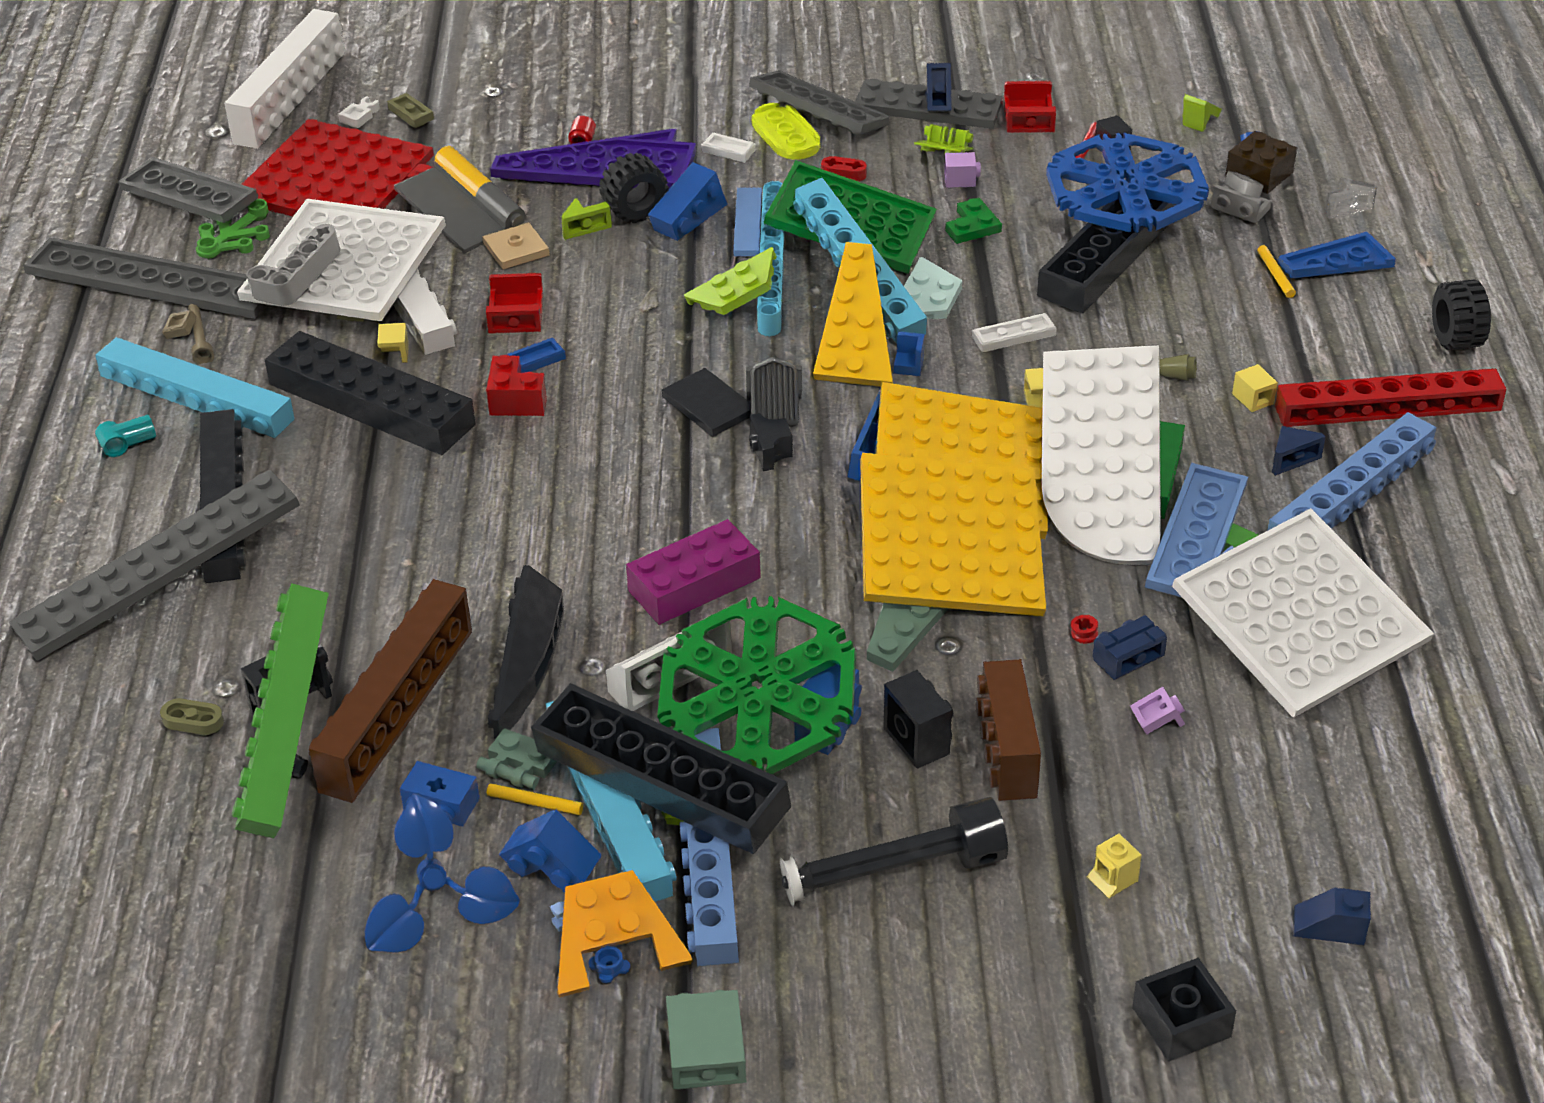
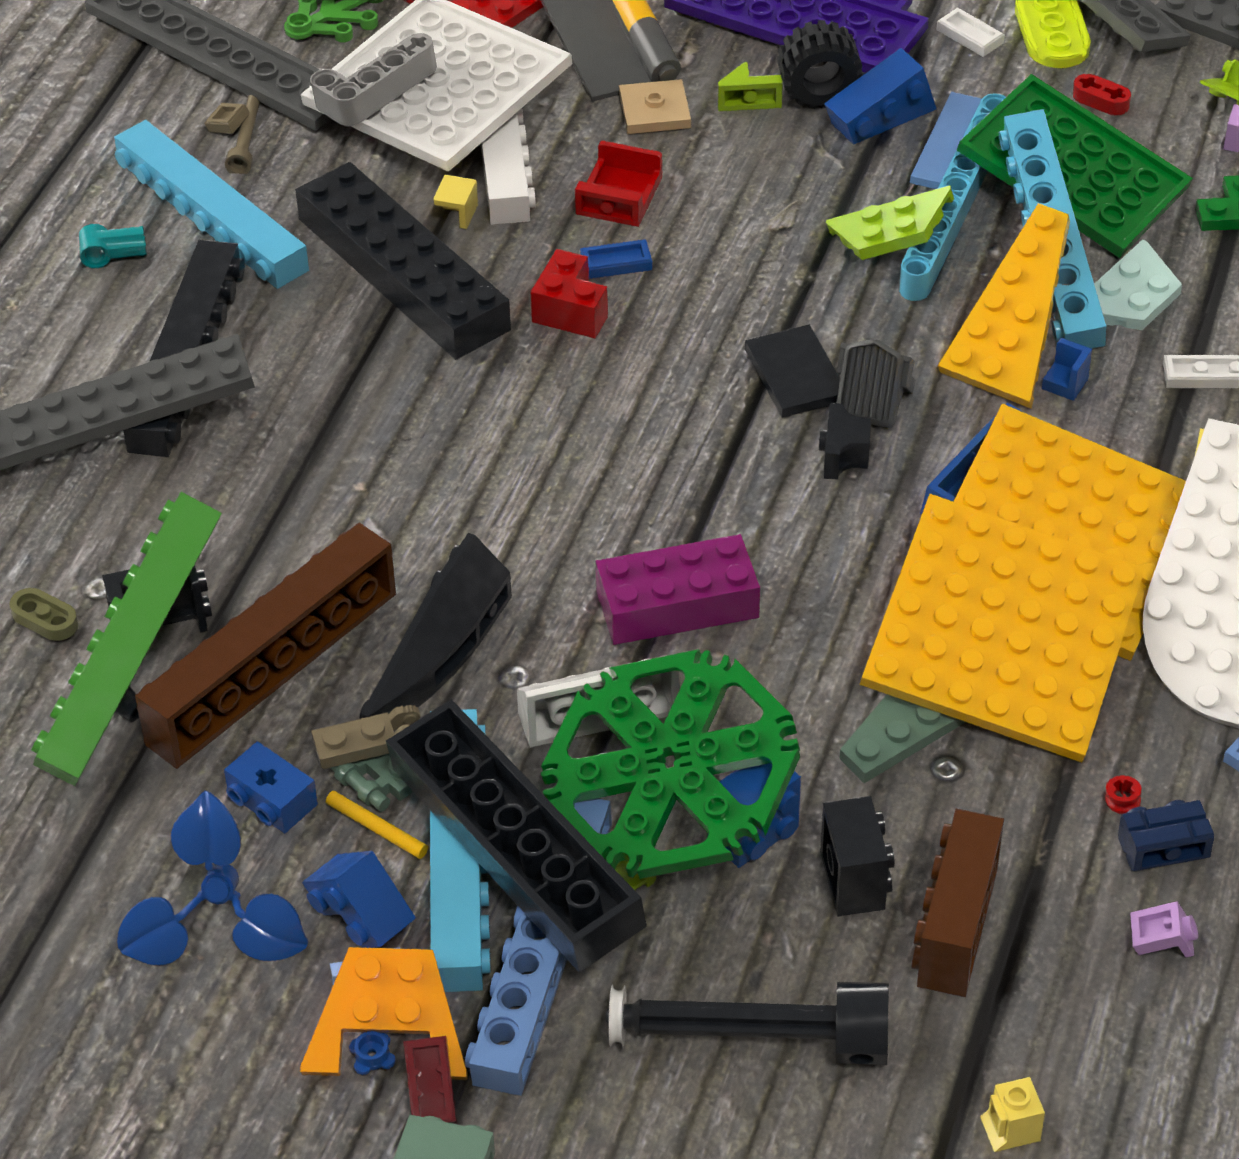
camera: 20 degrees right, 5 degrees up
none -> dark tan hinge [311,705,421,769]
none -> dark red plate [403,1036,457,1124]

